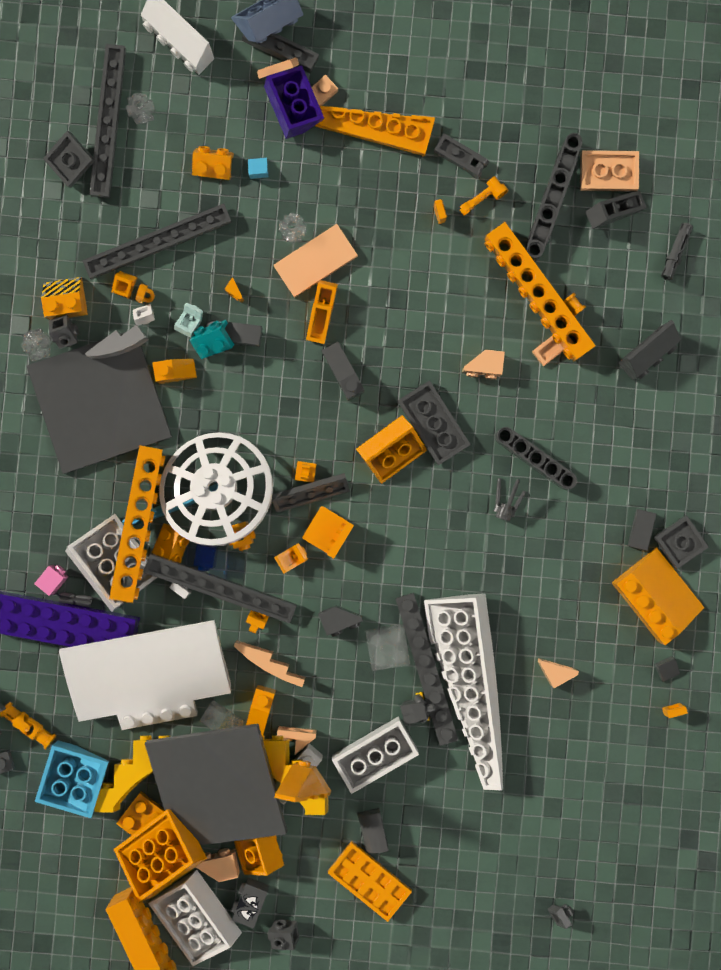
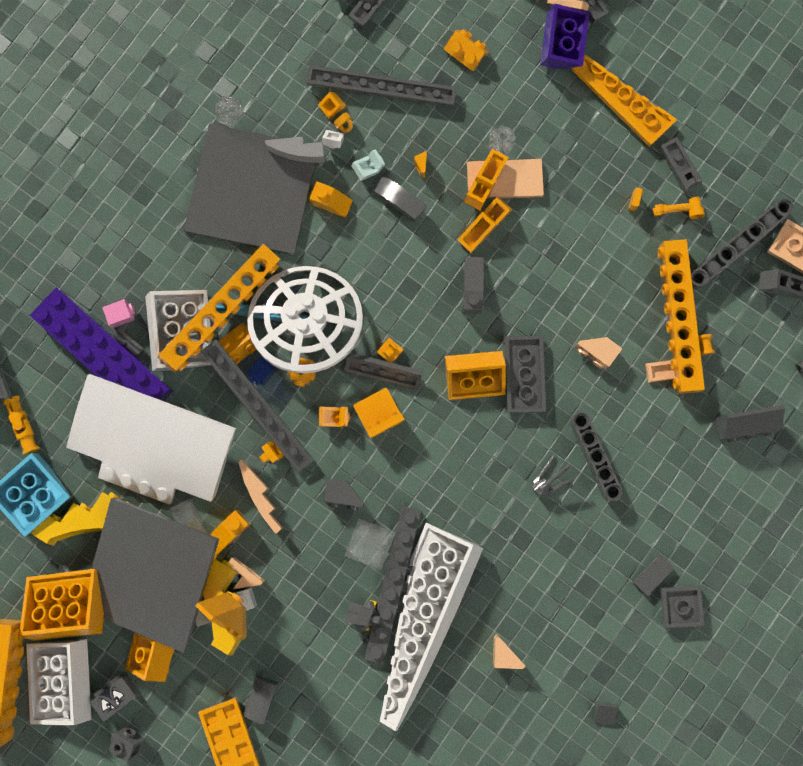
camera: 30 degrees right, 5 degrees down
light orange slope [41,277,88,320] -> none
dark grey brick [49,314,79,349] -> none
light orange plate [116,791,164,836] -> none
white plate [169,583,192,599] -> none
teal bracket [189,320,234,359] -> none
light nougat slope [196,848,240,882] -> none
medium azure slope [248,158,269,179] -> none
light nougat plate [311,75,338,107] -> none
white brick [332,716,419,794] -> none
light orange slope [612,547,704,645] -> none
light orange tile [662,703,688,718] -> none
none -> light orange slope [464,149,509,211]

